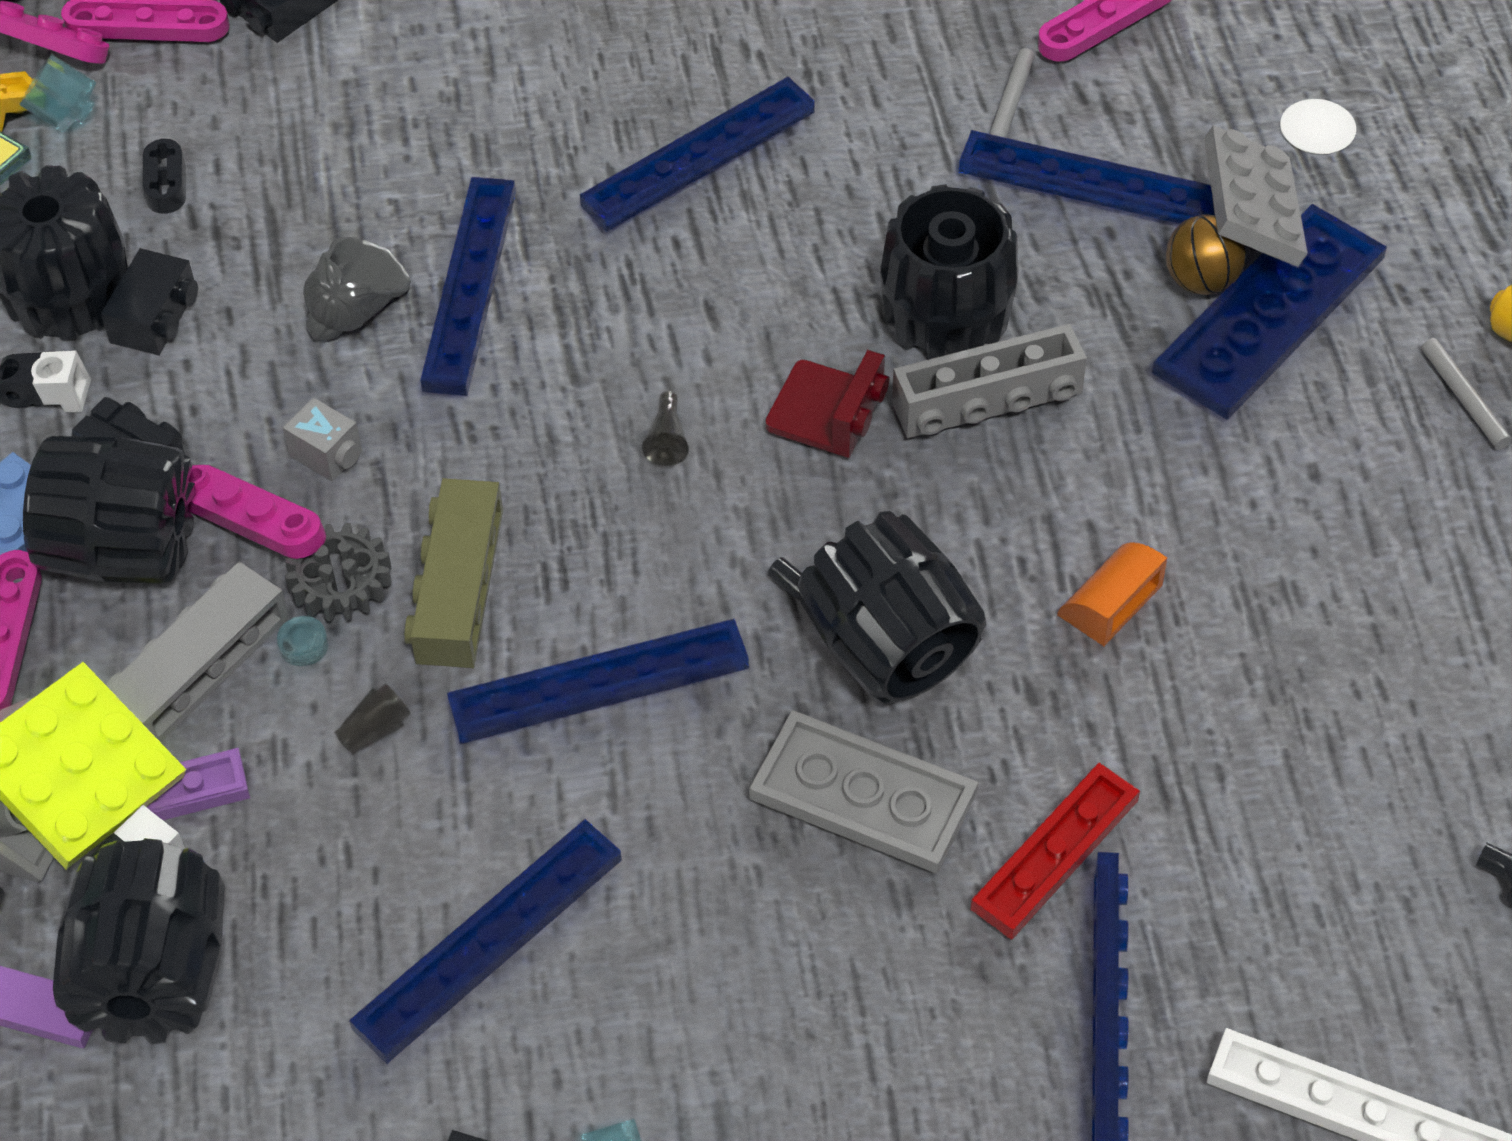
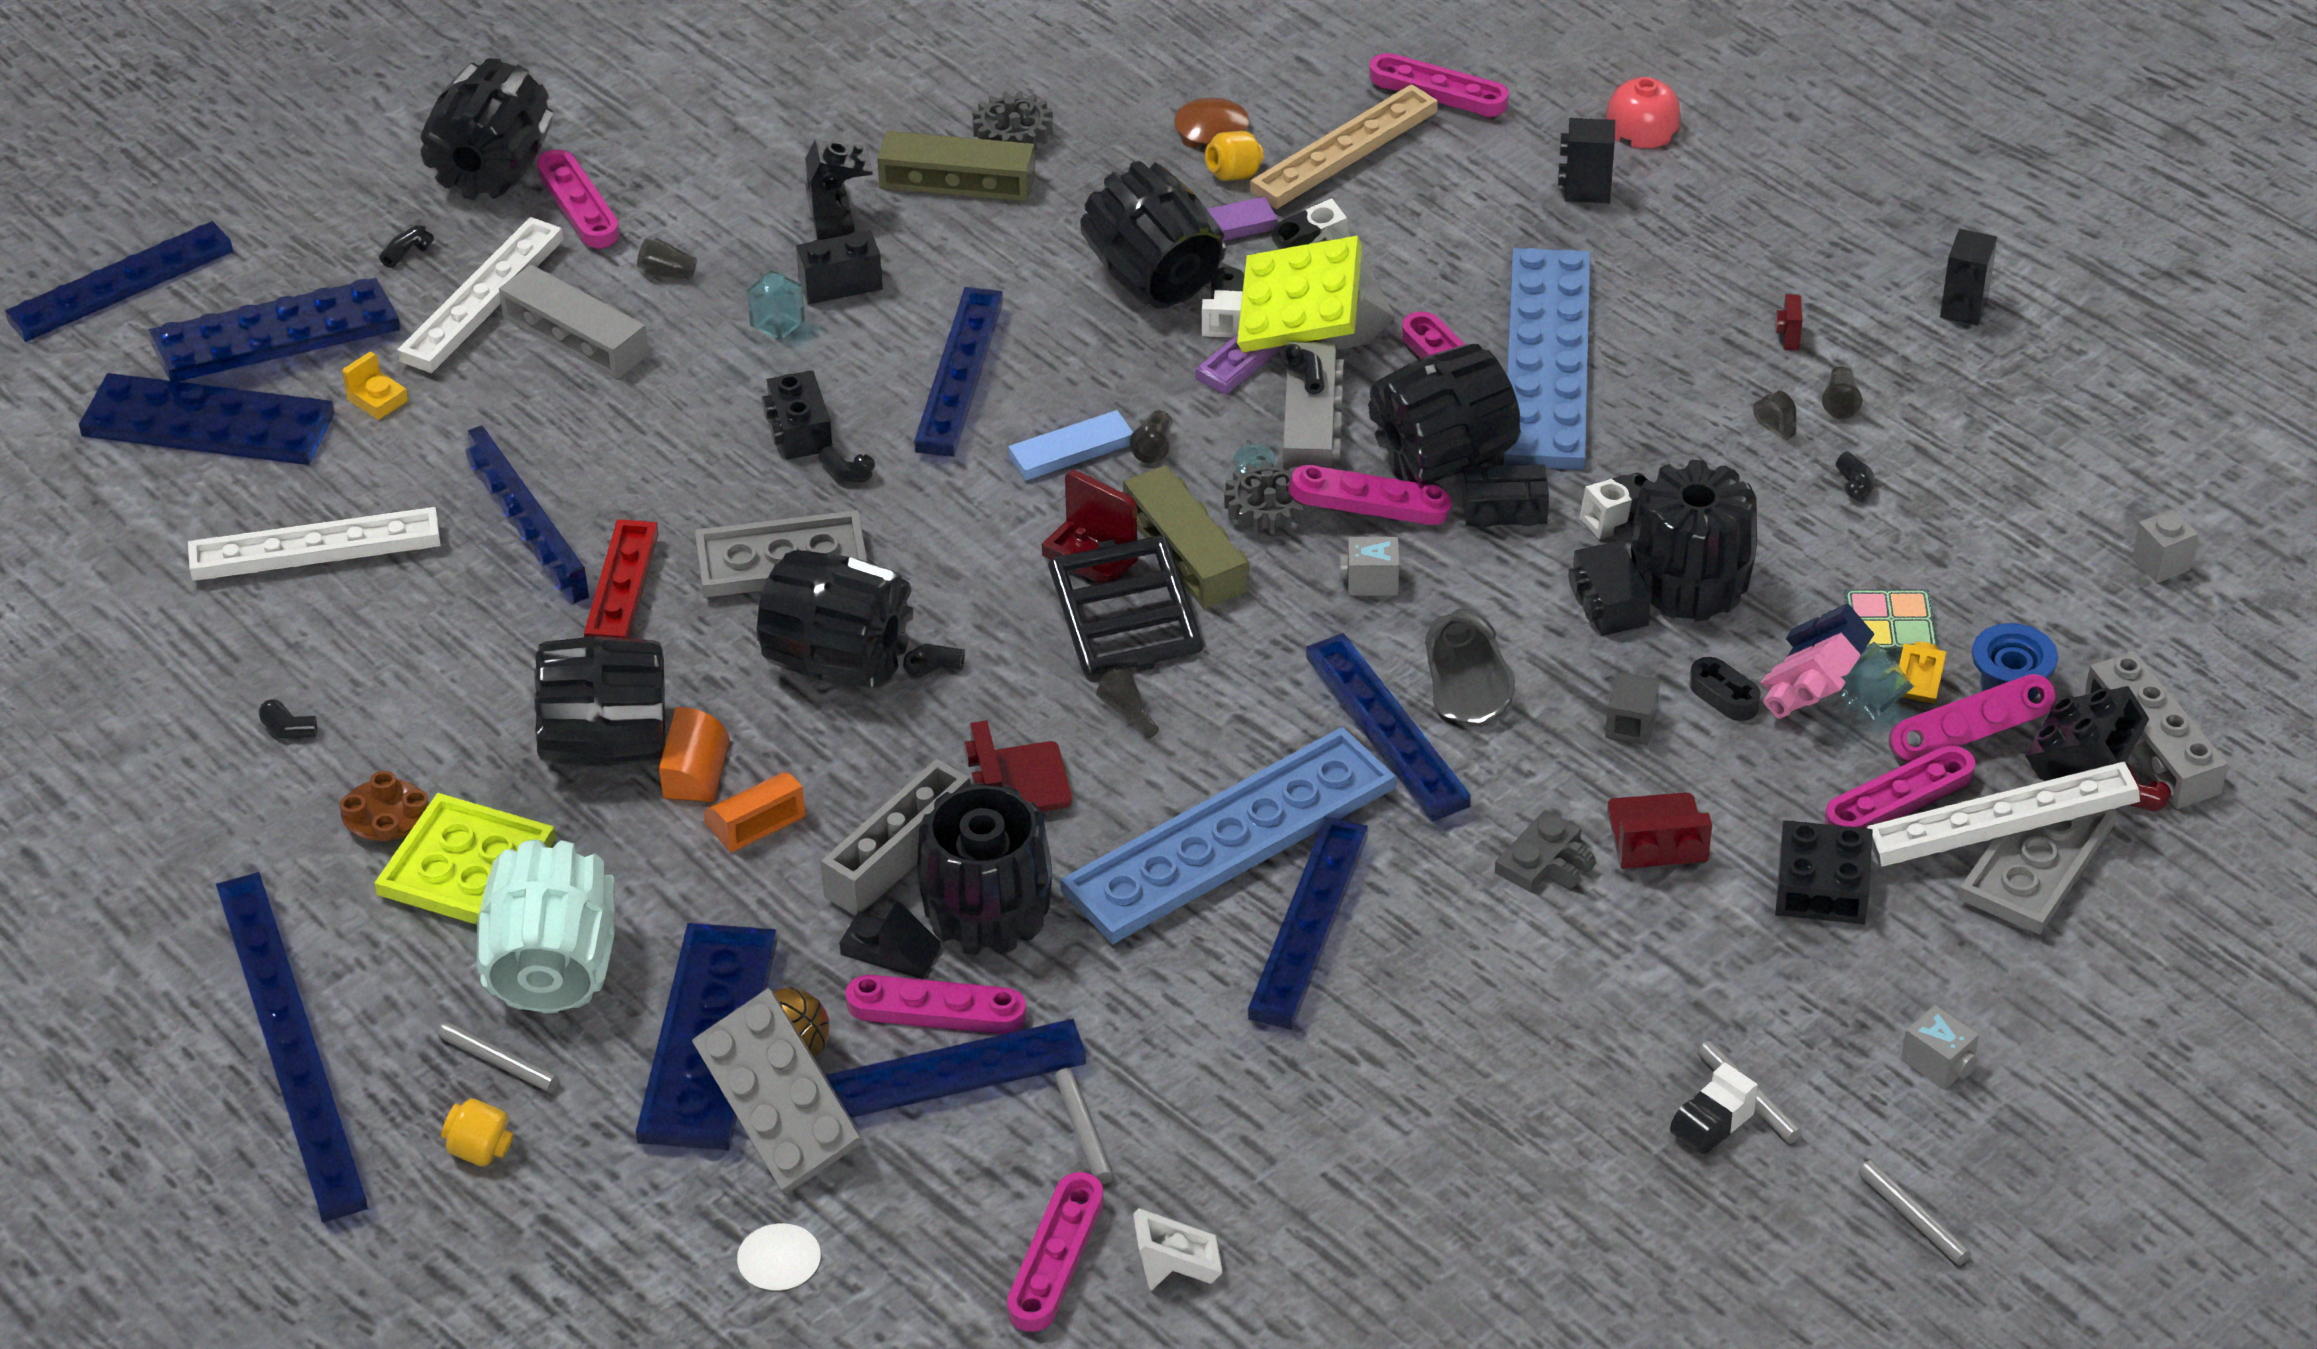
camera: 145 degrees right, 10 degrees down
clear blue plate [447,618,749,744] -> none
none -> dark orange dish [340,771,429,841]
none -> neon yellow plate [374,793,556,925]
none -> light aqua wheel [476,839,615,1014]
none -> black wheel [534,636,665,766]
none -> orange brick [704,772,806,853]
none -> black brick [762,370,833,460]
none -> black arm [818,446,875,483]
none -> black slope [839,901,941,979]
none -> dark pink plate [845,975,1026,1034]
none -> light blue tile [1008,410,1135,481]
none -> dark red bracket [1042,470,1138,584]
none -> black bar [1048,535,1204,676]
none -> medium blue plate [1060,726,1396,944]
none -> black arm [1281,344,1325,394]
none -> dark grey hinge [1495,810,1597,893]
none -> dark grey brick [1605,672,1660,745]
none -> dark red bracket [1607,792,1712,869]
none -> bright pink hips [1761,603,1875,719]

